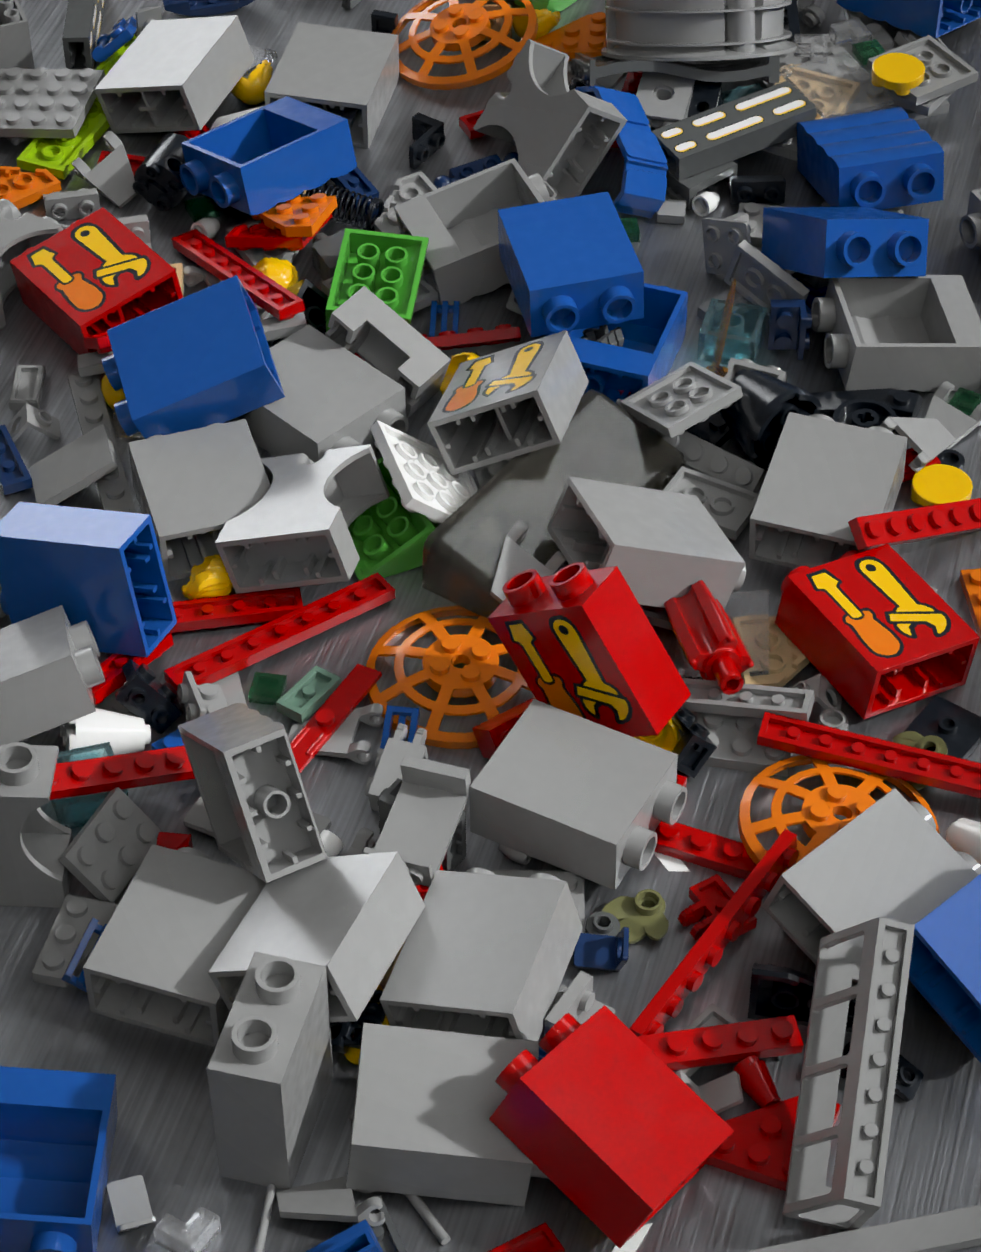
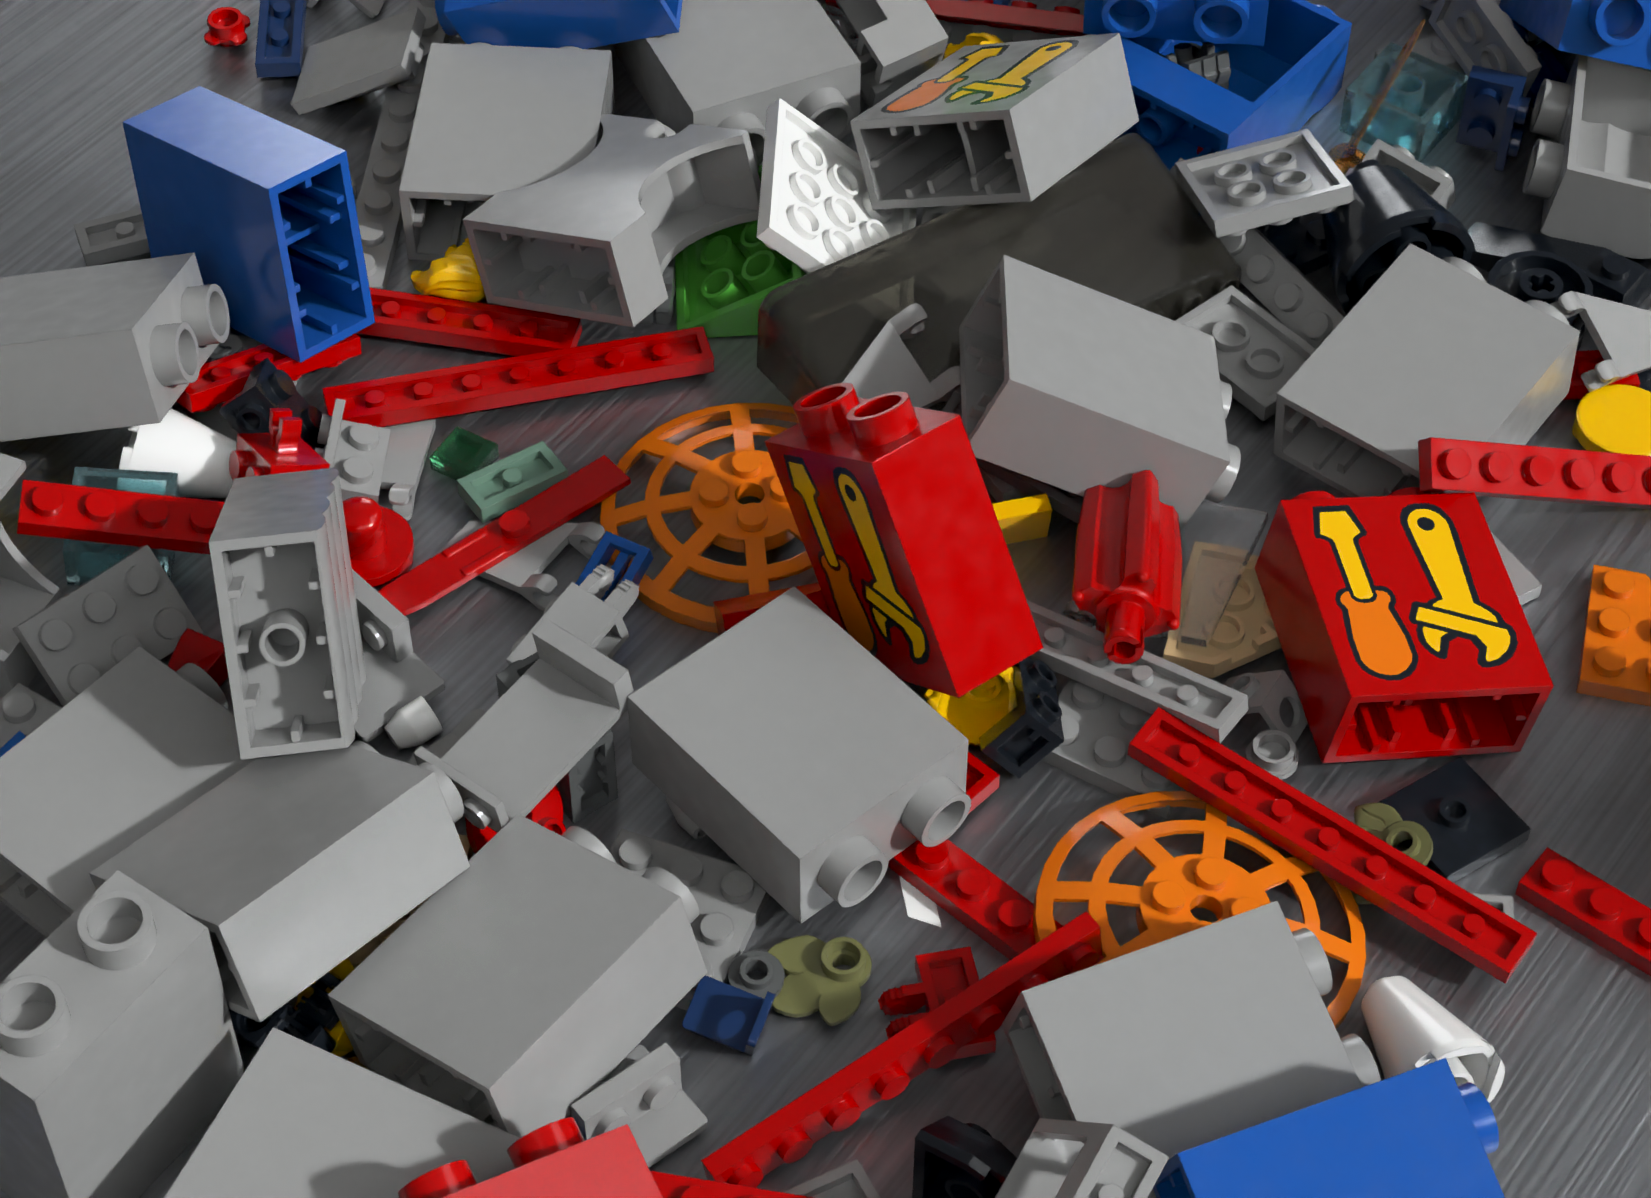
camera: 20 degrees right, 5 degrees up
none -> red brick [229,408,330,481]

